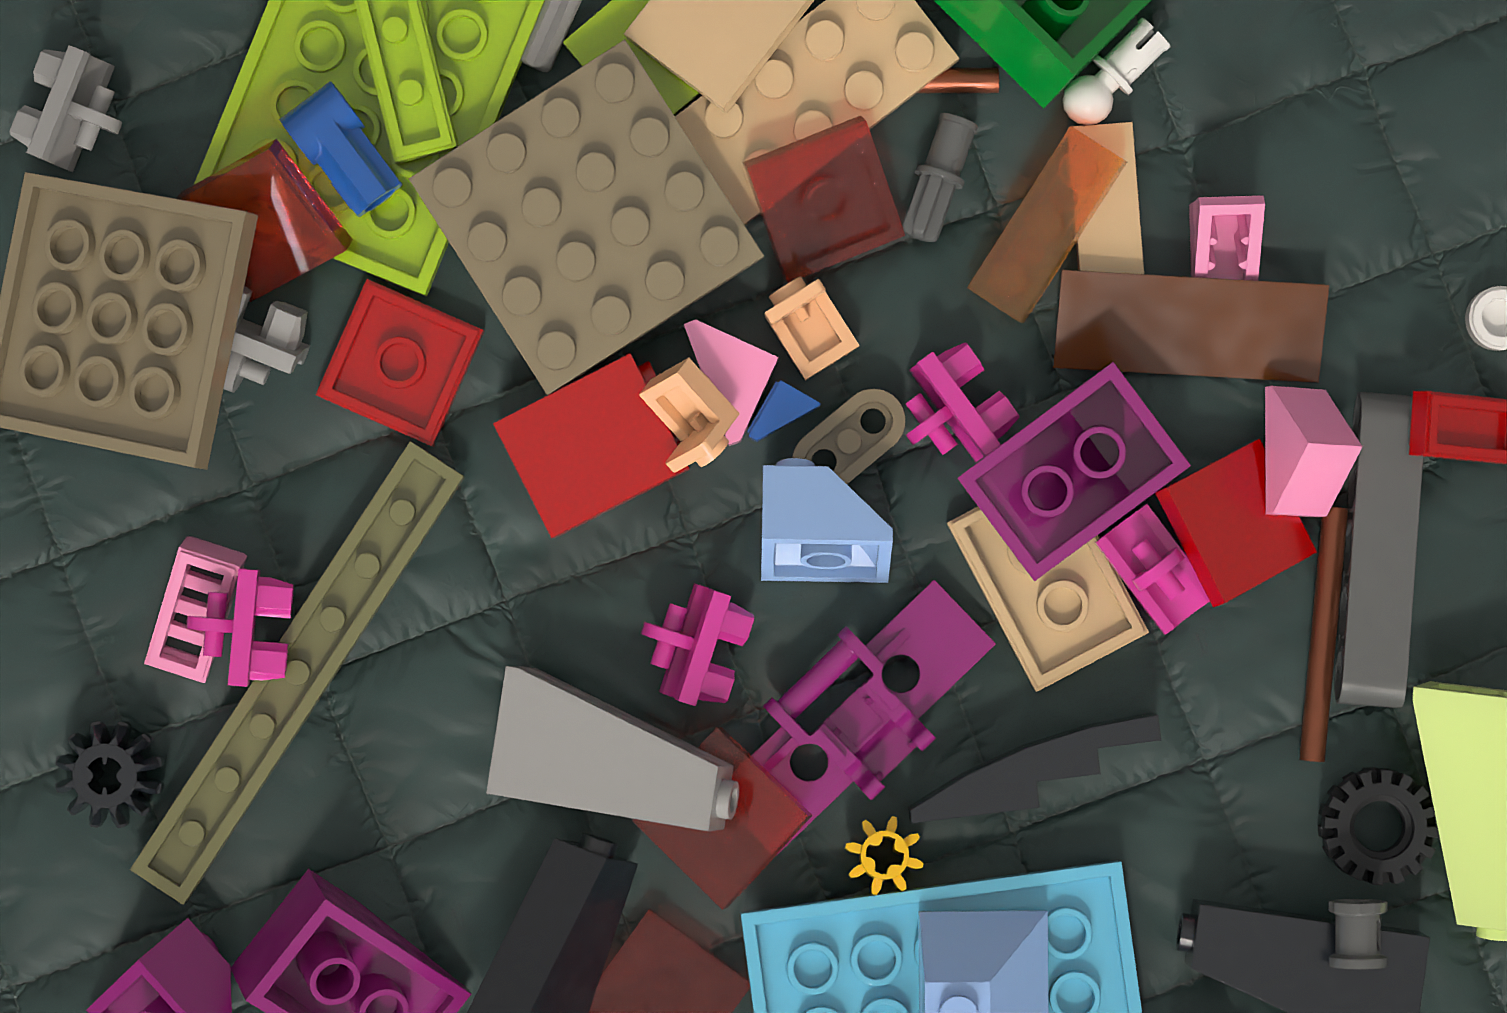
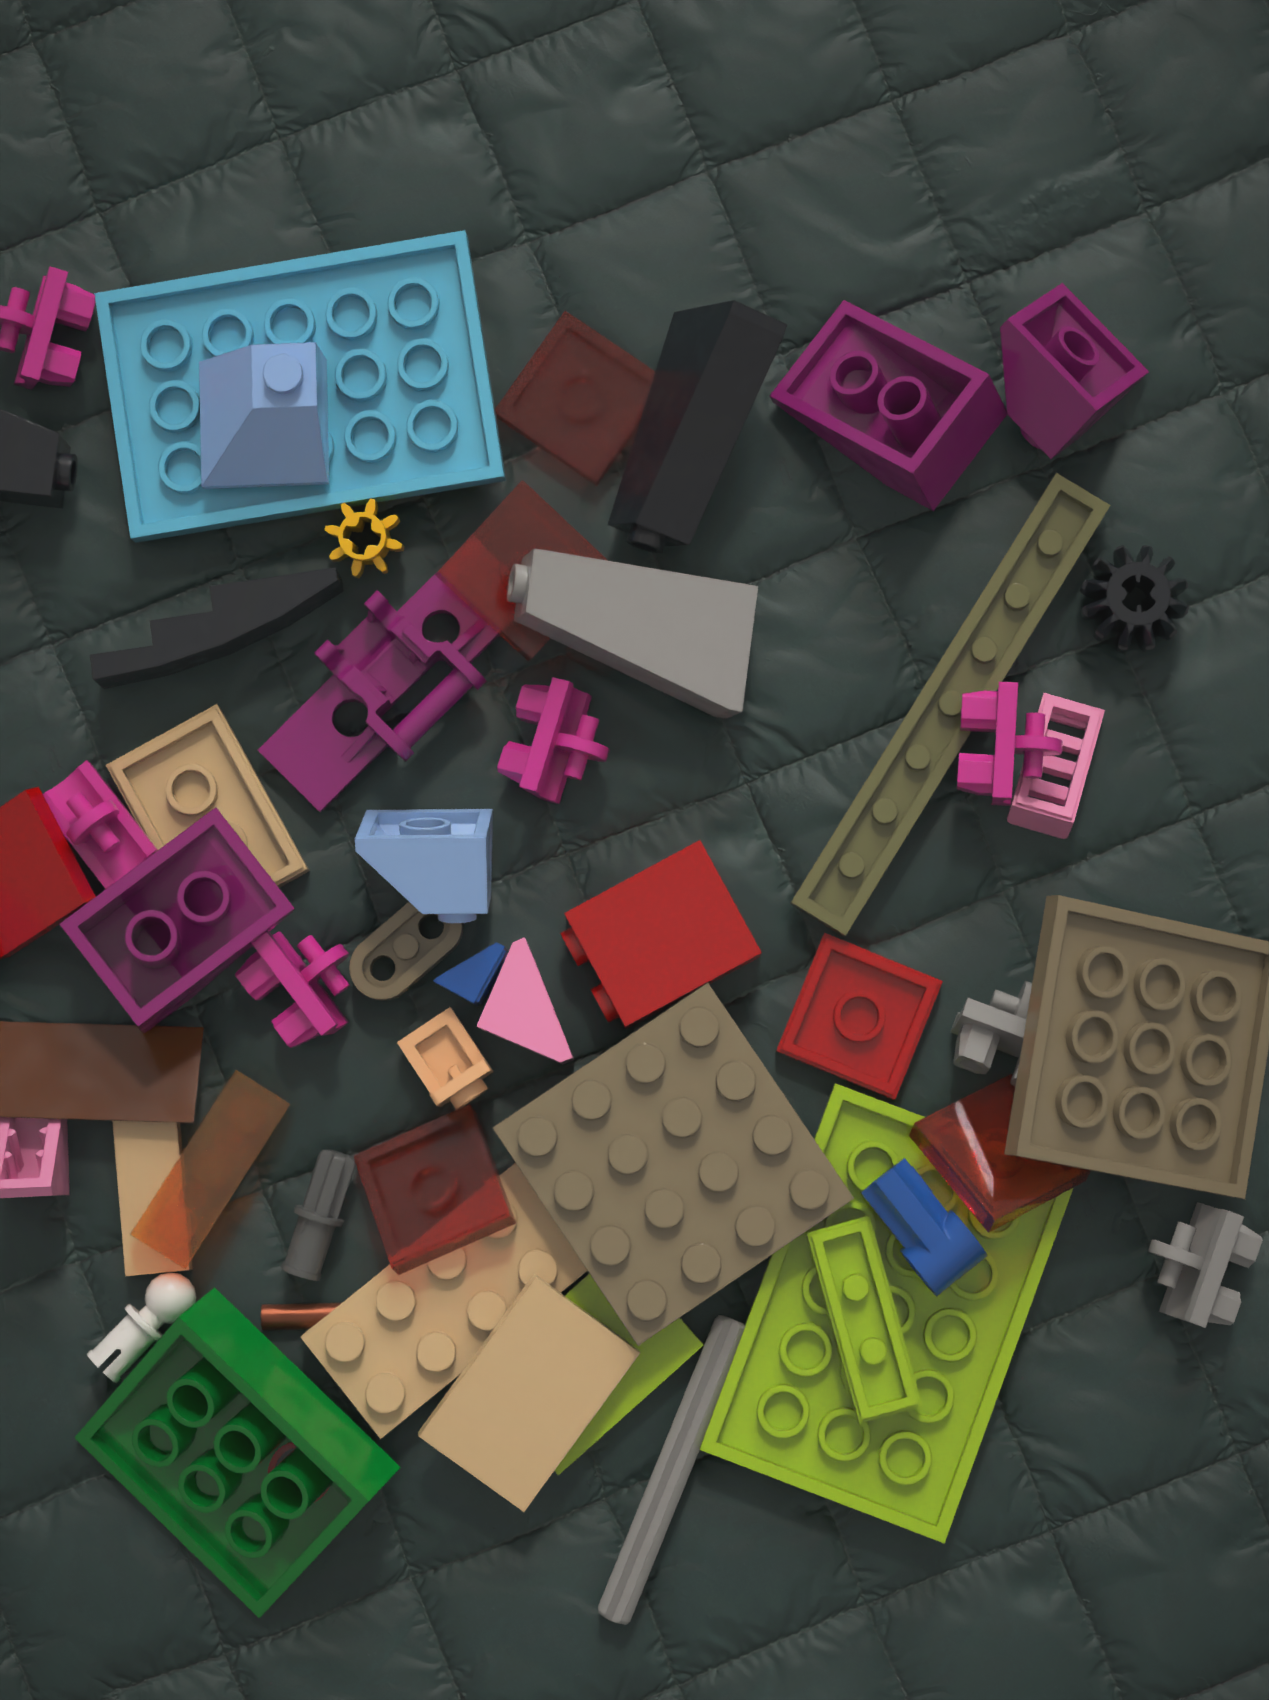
camera: 175 degrees left, 5 degrees down
light nougat bracket [639,358,740,473] -> none

